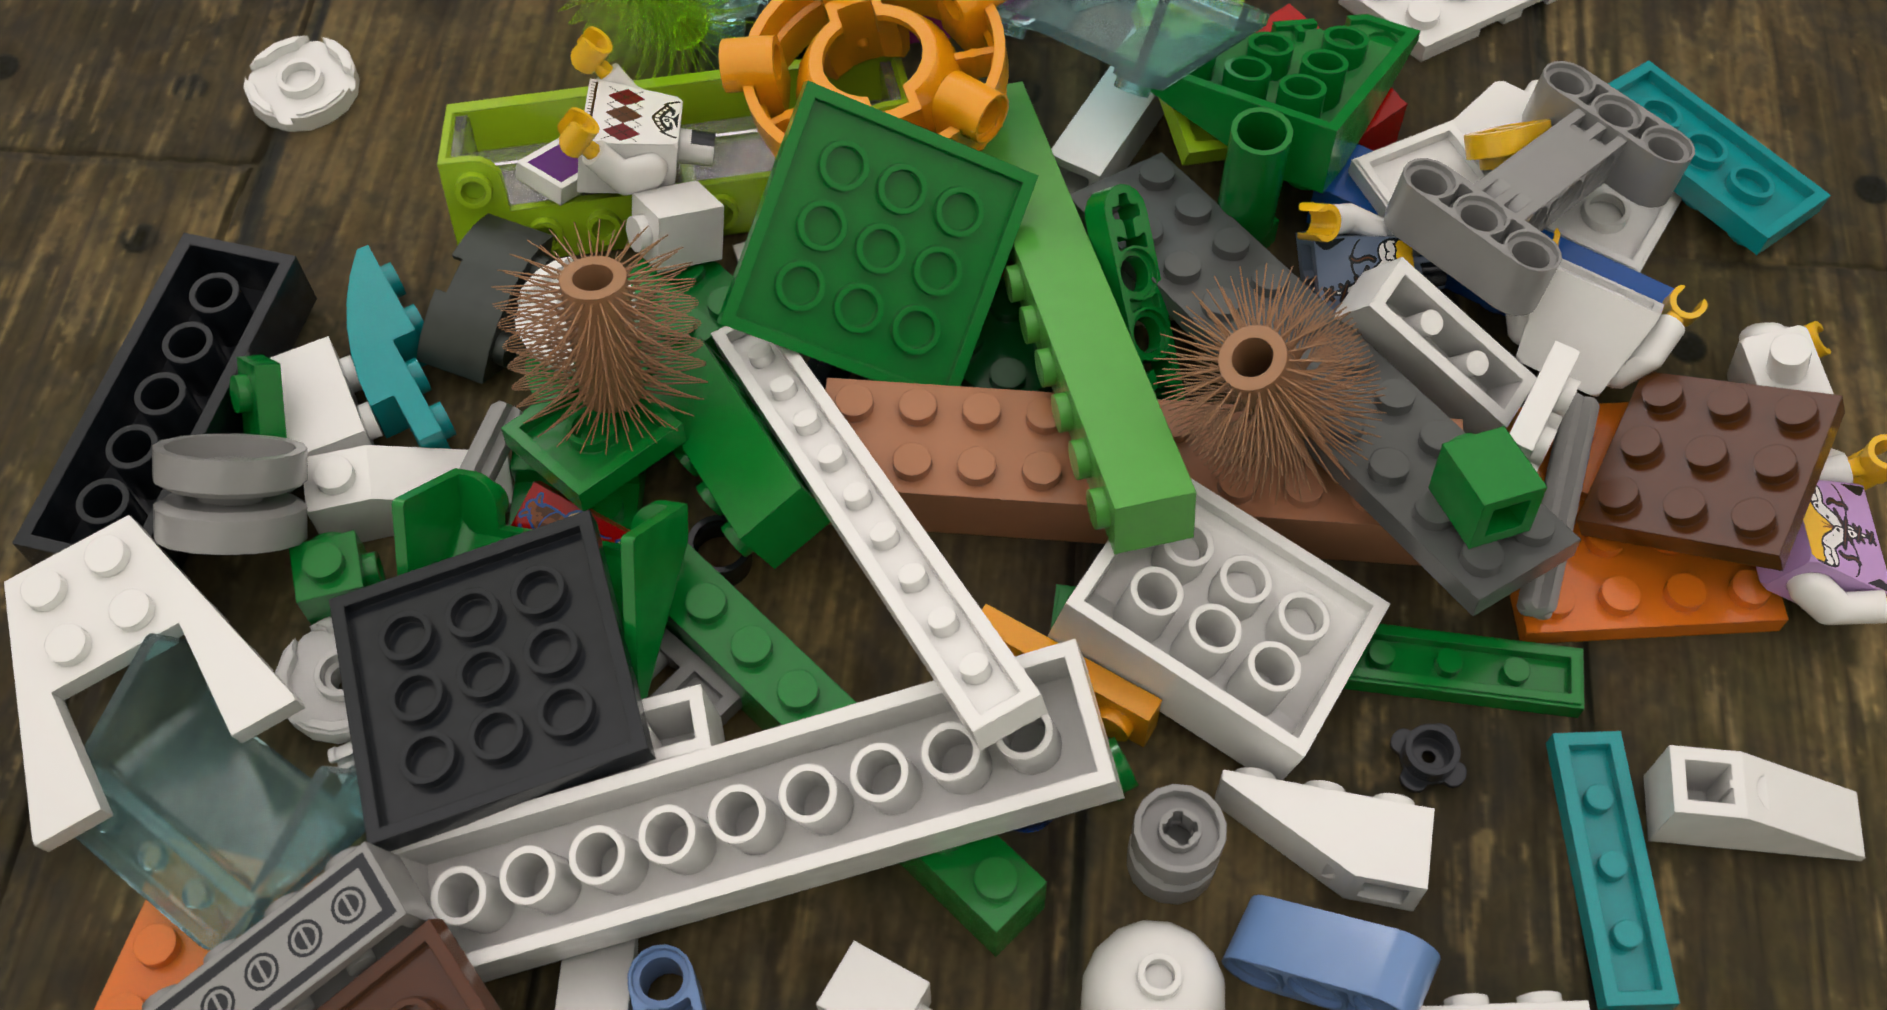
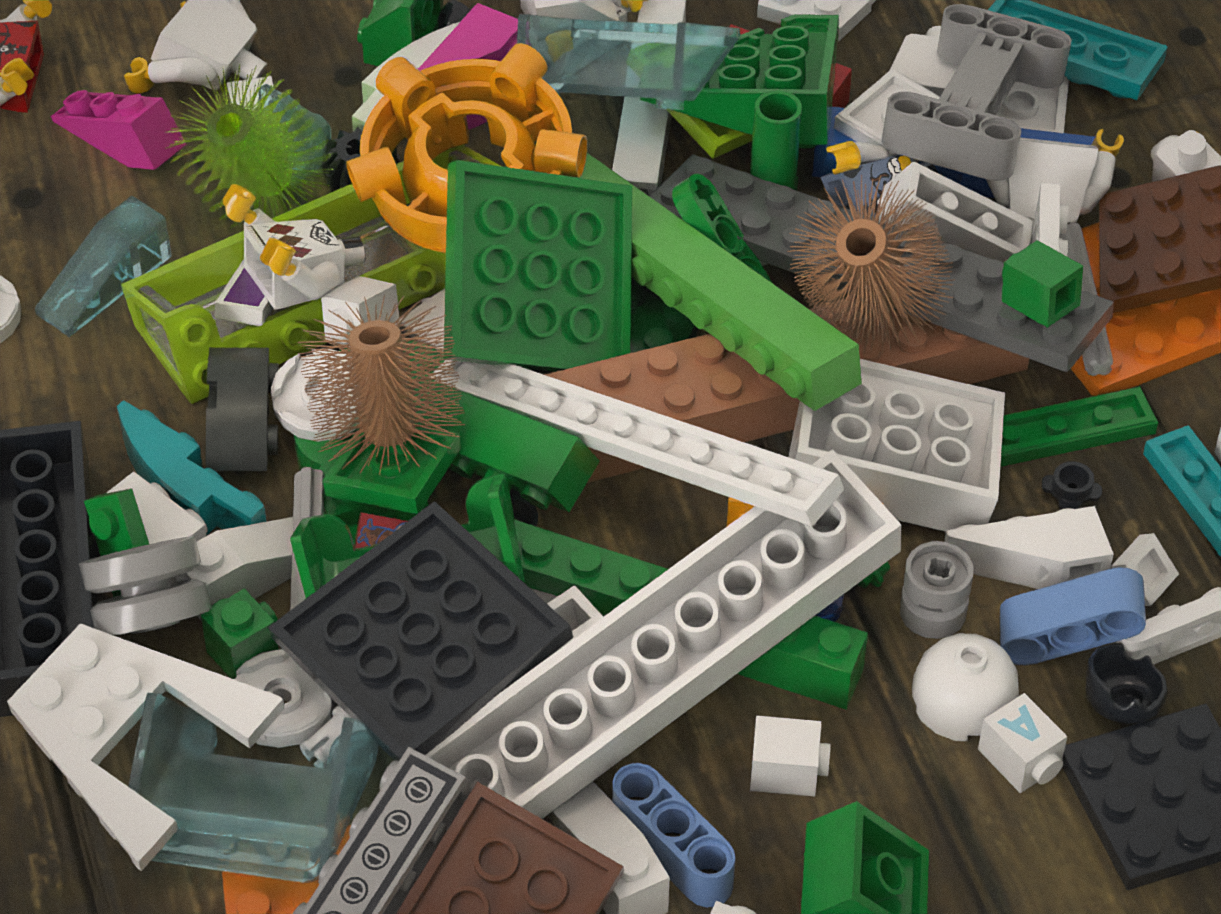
camera: 25 degrees left, 10 degrees down
yellow plate [1464,119,1552,170] -> none
none -> clear light blue slope [35,196,172,337]
none -> white plate [1111,533,1179,606]

